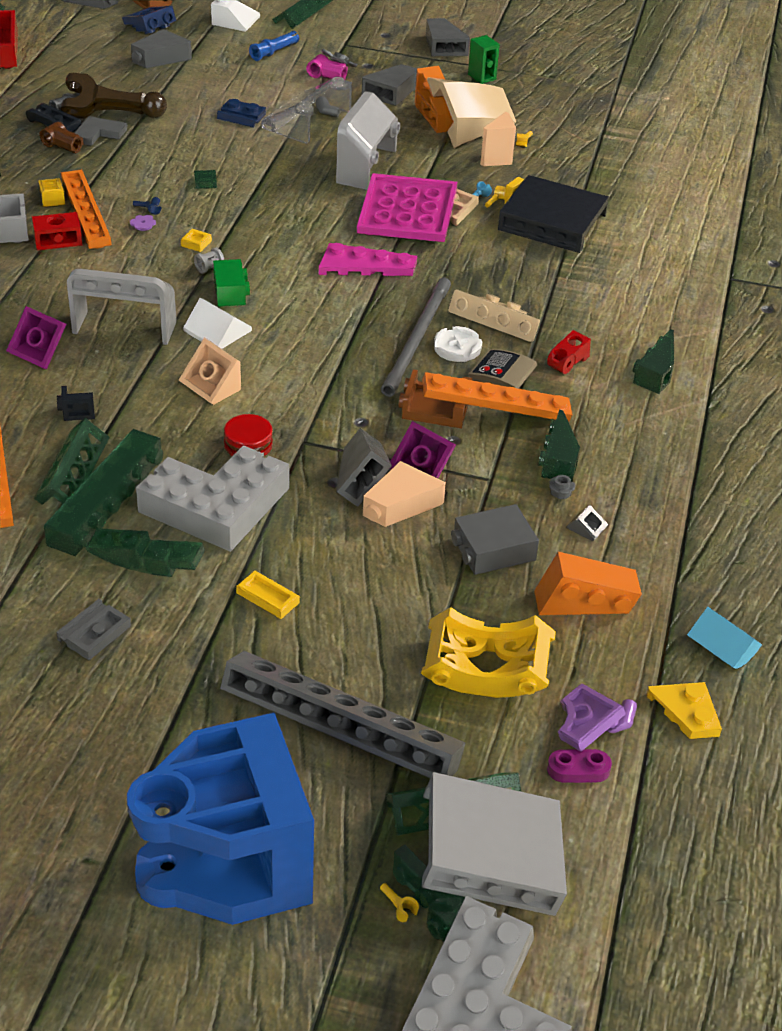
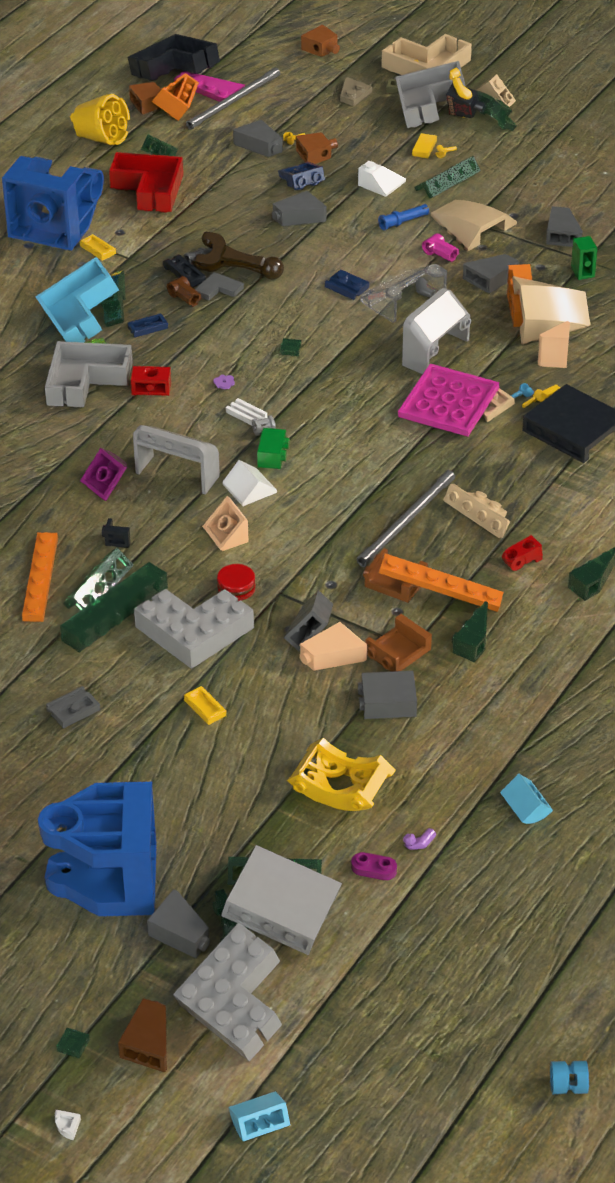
camera: 20 degrees right, 0 degrees up
yellow slope [38,178,65,207] -> none
orange plate [61,169,112,249] -> none
clear green slope [86,529,205,577] -> none
dark blue hand [133,197,162,215] -> none
yellow tile [181,229,212,252] -> none
dark grey brick [220,651,466,778] -> none
dark pink wing [319,243,417,276] -> none
dark grey plate [321,49,358,68] -> none
yellow hand [380,883,419,922] -> none
magenta slope [389,421,456,479] -> none
white tile [434,326,482,362] -> none
slope [468,349,537,389] -> none
yellow hand [516,131,533,147] -> none
orange wedge [534,552,642,615] -> none
dark grey plate [549,475,575,499] -> none
medium lavender tile [557,683,626,752] -> none
dark grey slope [566,505,608,541] -> none
yellow wing [647,682,722,739] -> none
none -> dark blue tile [127,313,168,338]
none -> dark grey slope [147,889,210,958]
none -> white tile [226,398,267,425]
none -> dark orange panel [365,614,432,672]
none -> tan wedge [431,200,517,251]

